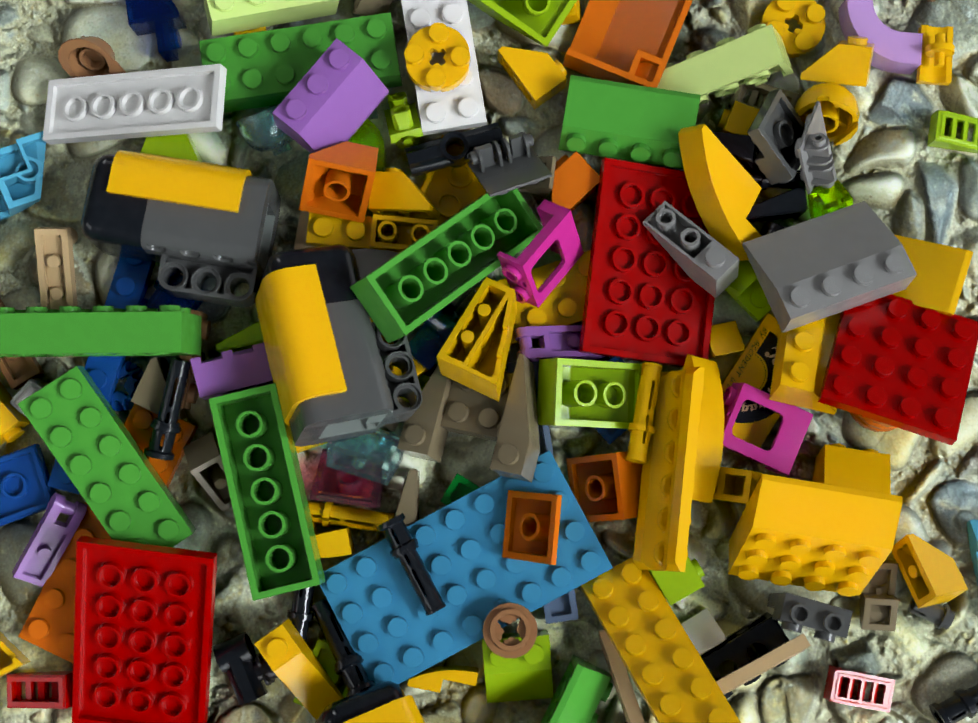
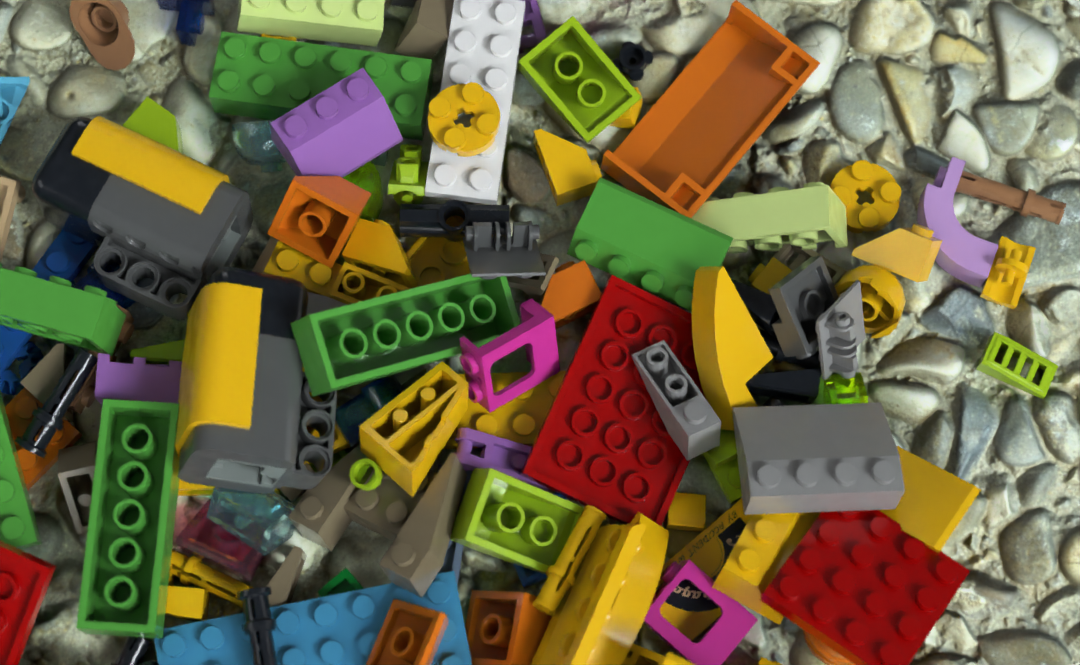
camera: 15 degrees right, 10 degrees down
white plate [43,64,227,145] -> none
none -> lime hinge [350,459,383,491]

